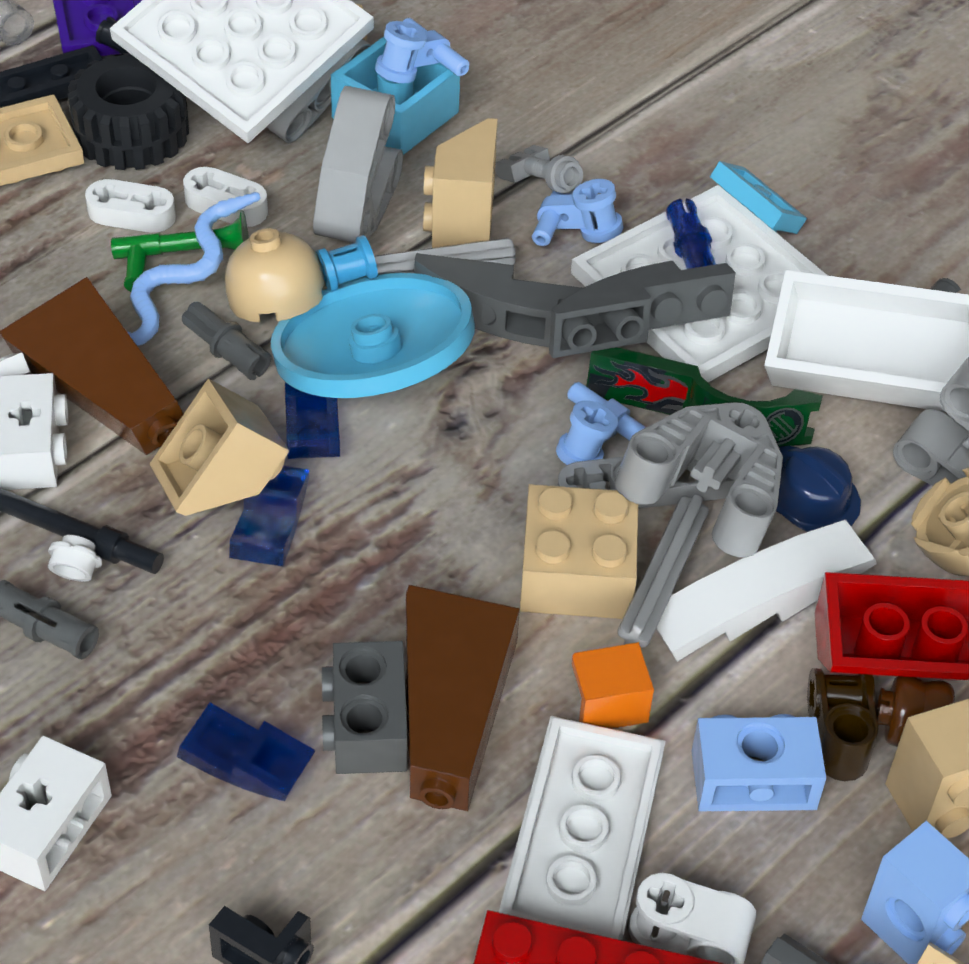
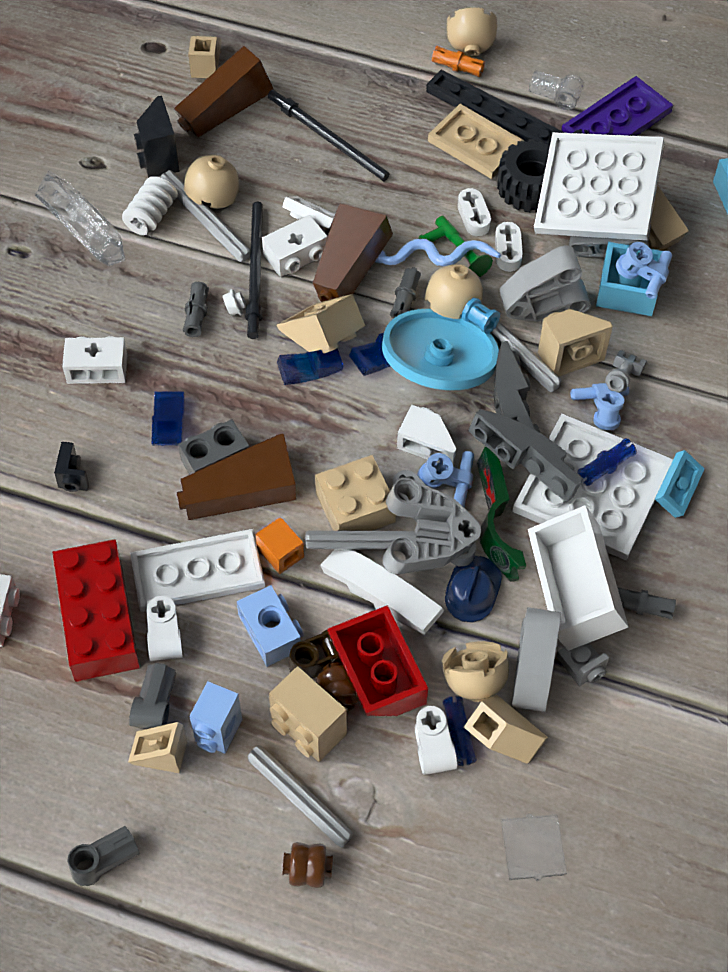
camera: 65 degrees right, 10 degrees up
none -> white slope [397,405,456,466]

